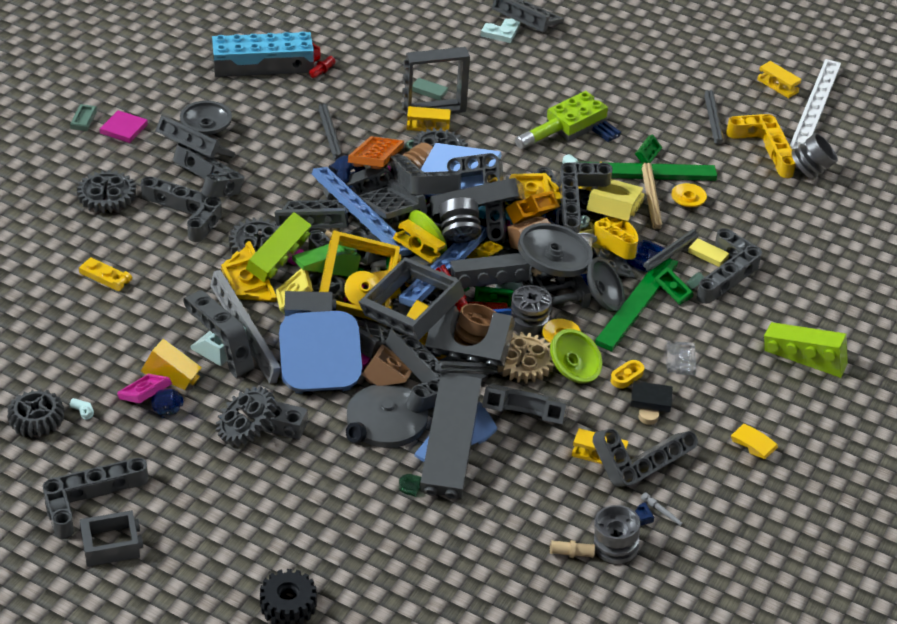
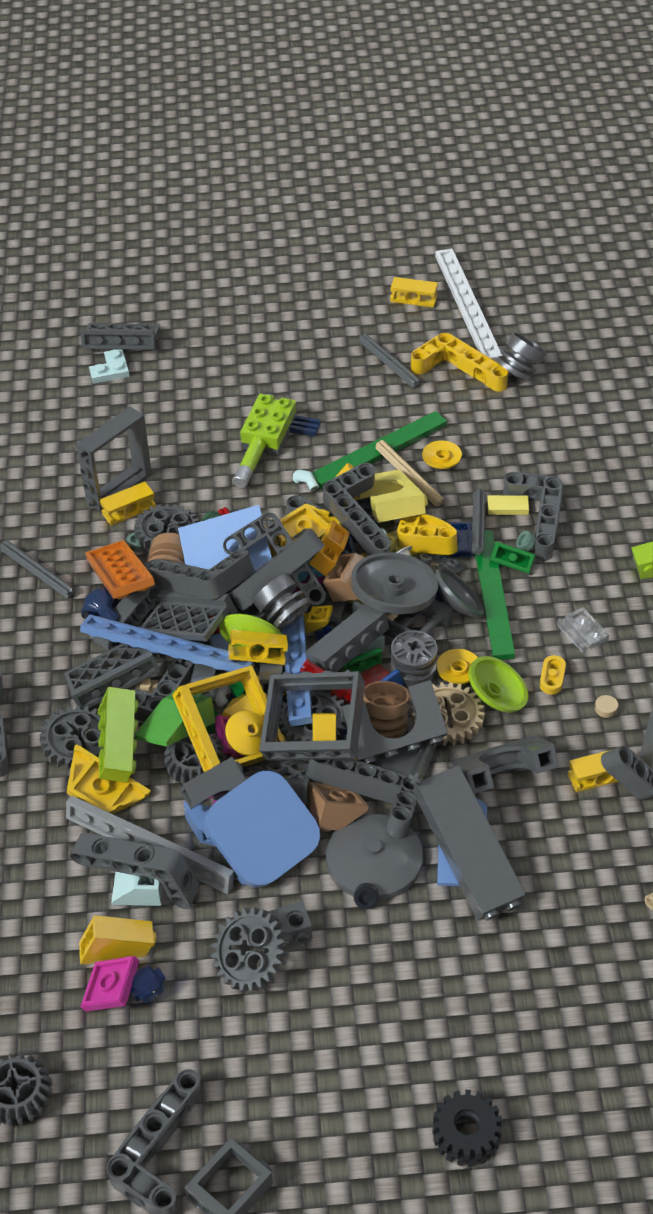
camera: 30 degrees left, 5 degrees up
light aqua arm [70,398,94,420] -> none
light yellow tile [275,269,313,314] -> none
clear green tile [399,474,421,497] -> none
sand green tile [412,78,448,100] -> none
black tile [630,381,673,412] -> none
green plate [635,134,662,163] -> none

